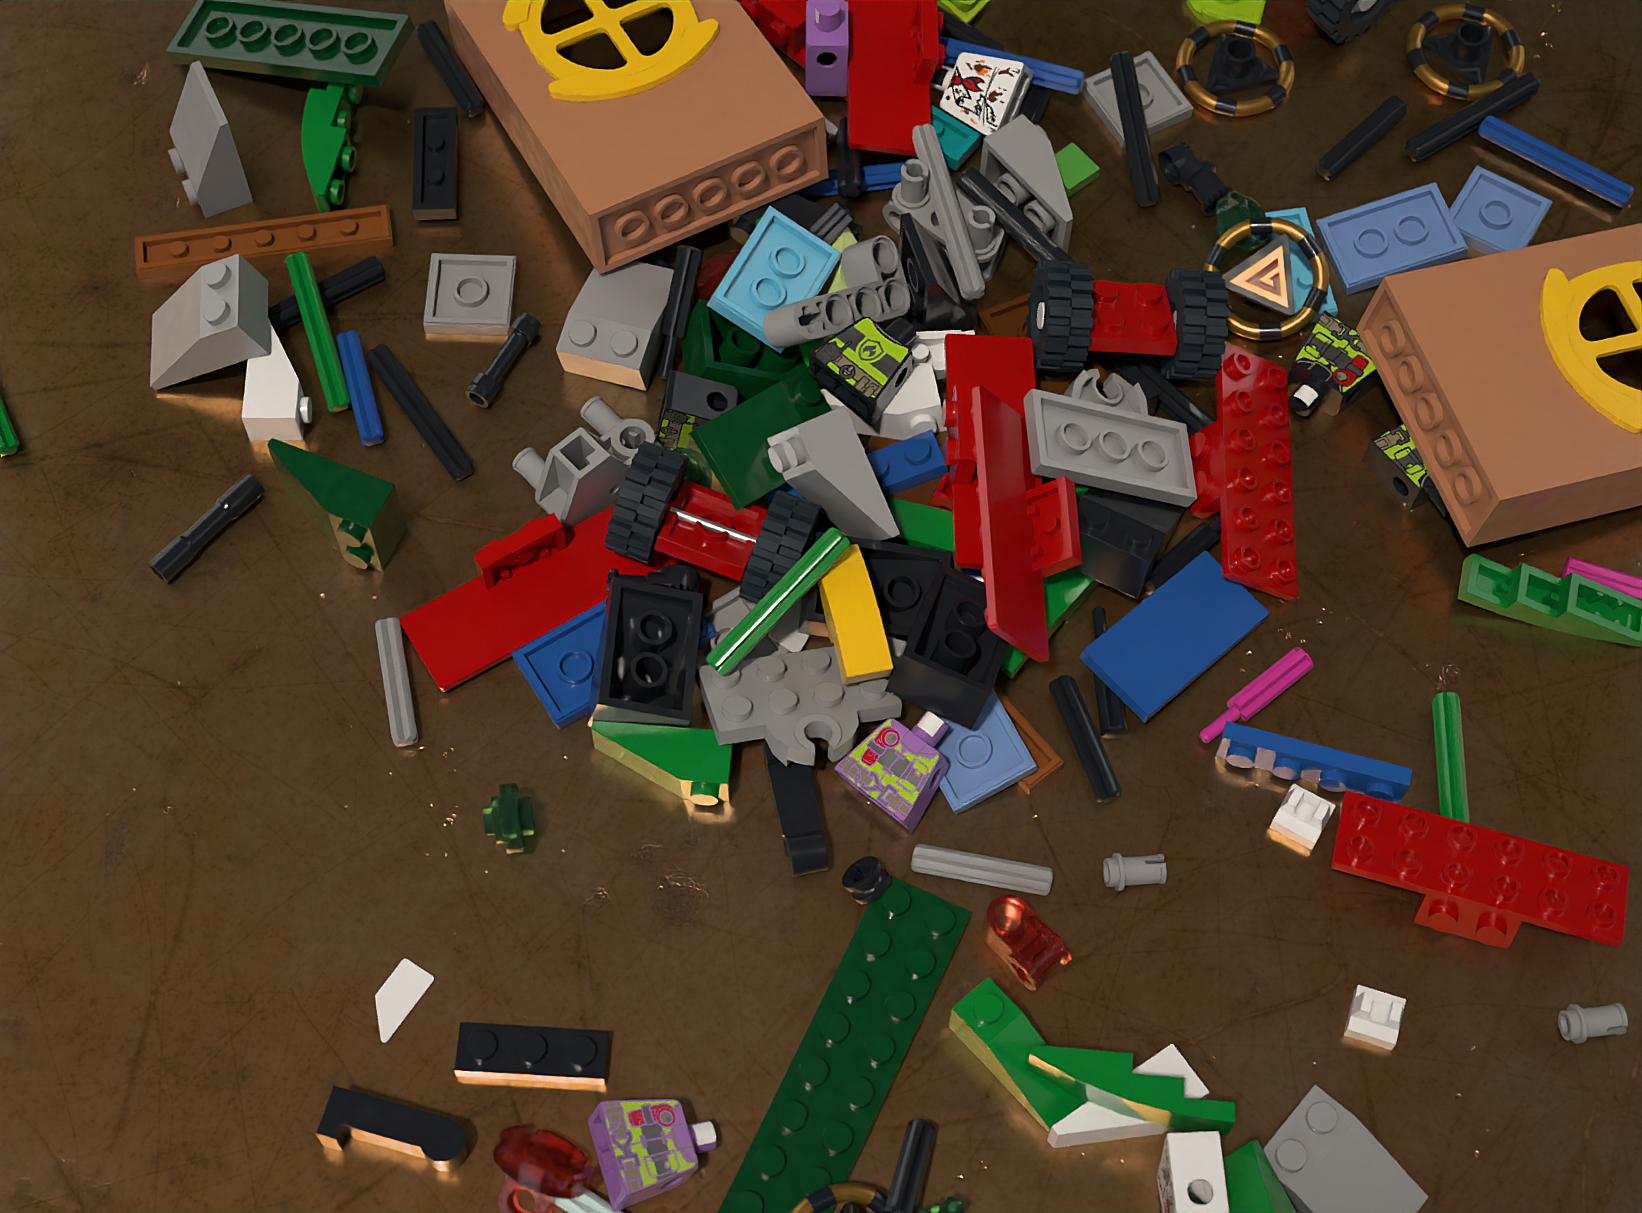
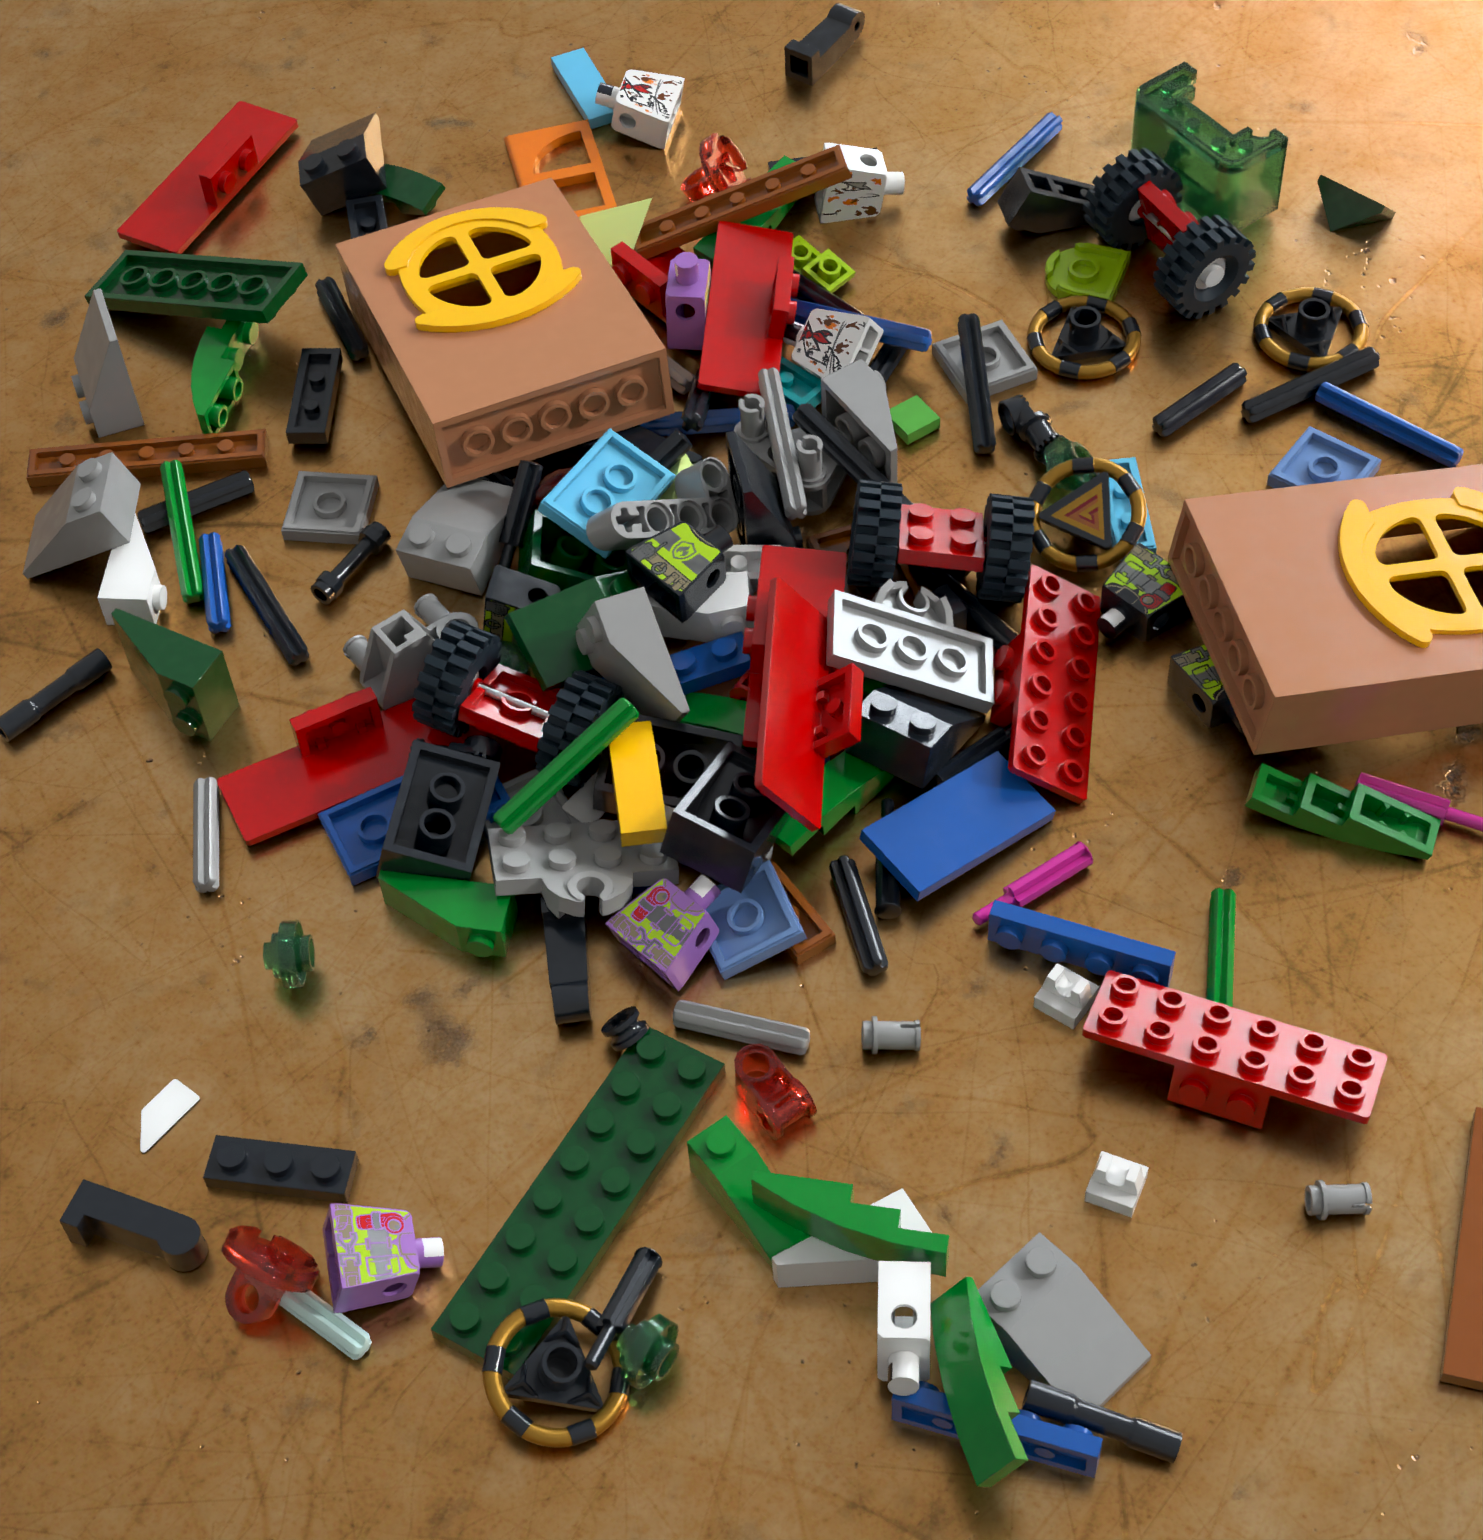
camera: 10 degrees right, 10 degrees down
medium blue tile [1315,182,1468,295] -> none

